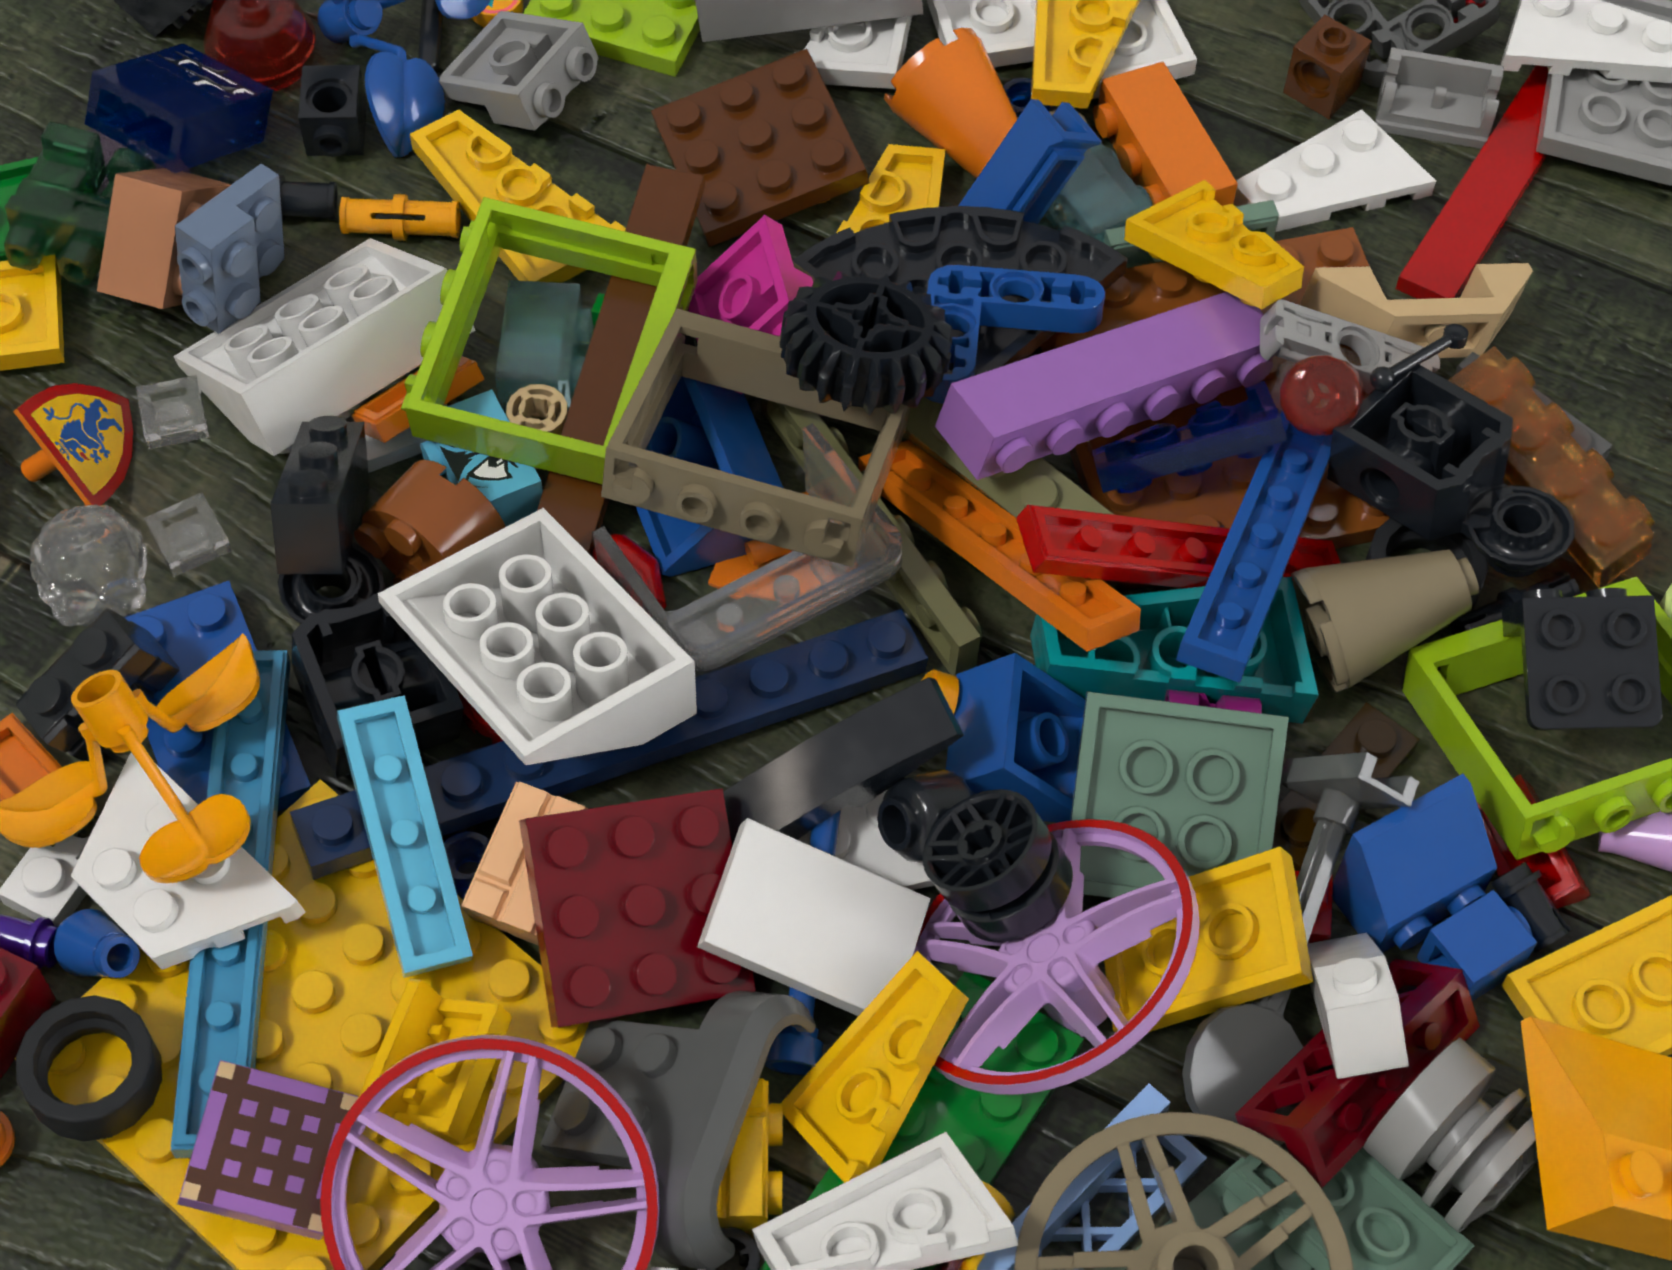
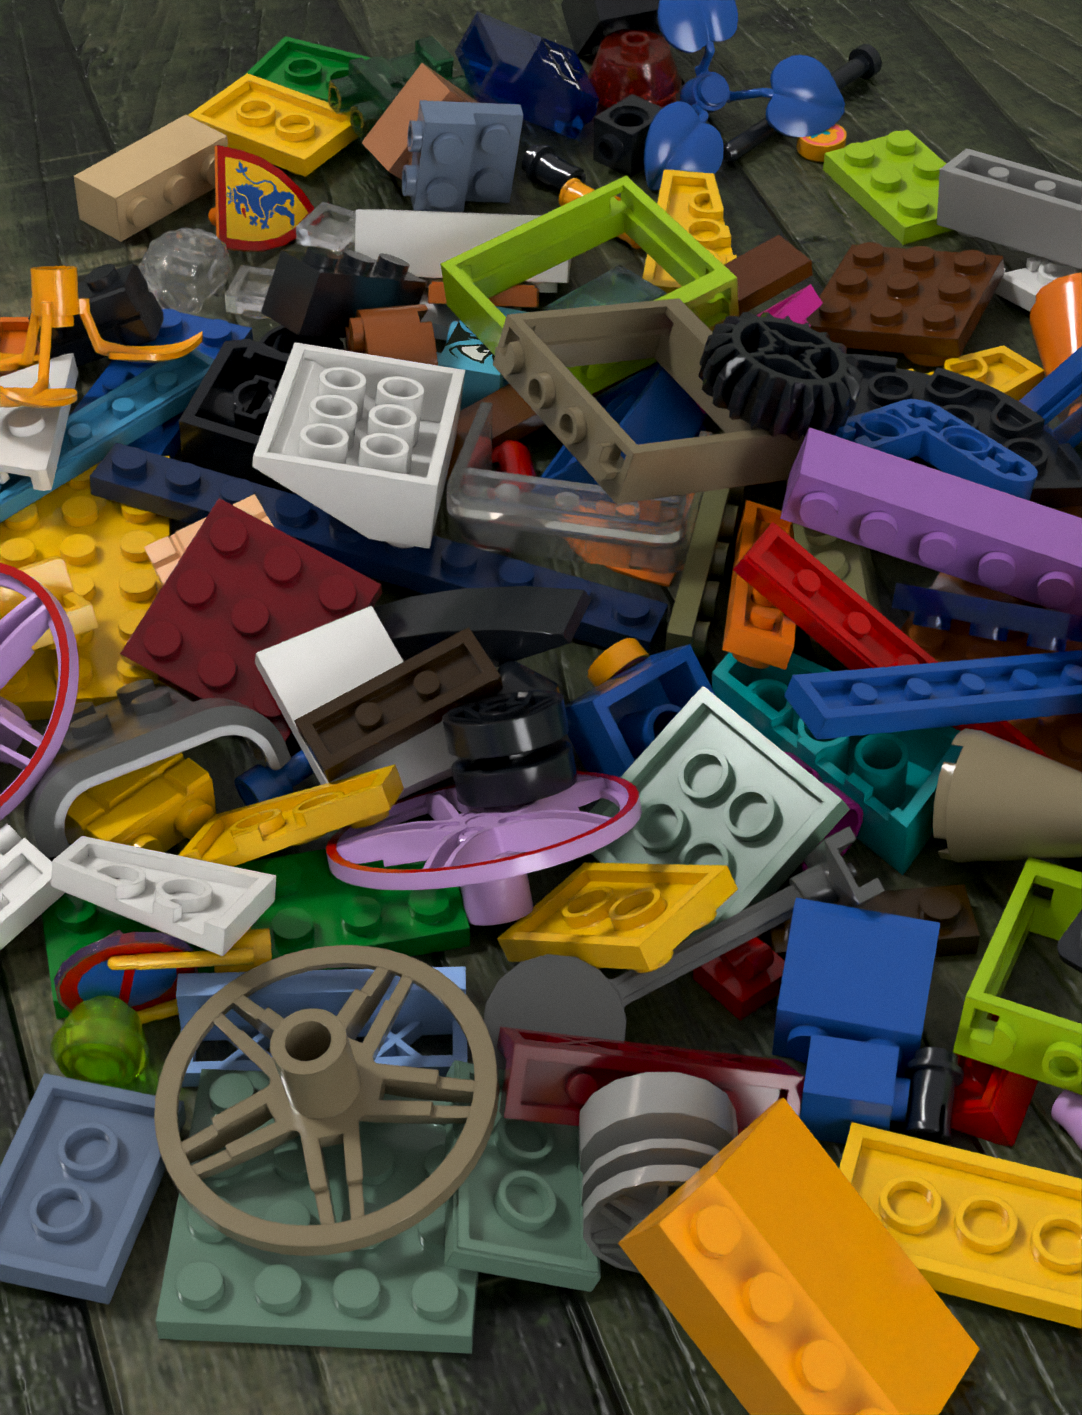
camera: 45 degrees right, 15 degrees down
medium azure plate [337,695,473,978] -> none
light grey plate [438,10,599,131] -> none
white slope [1307,933,1409,1079] -> none
none -> dark brown plate [294,627,503,783]

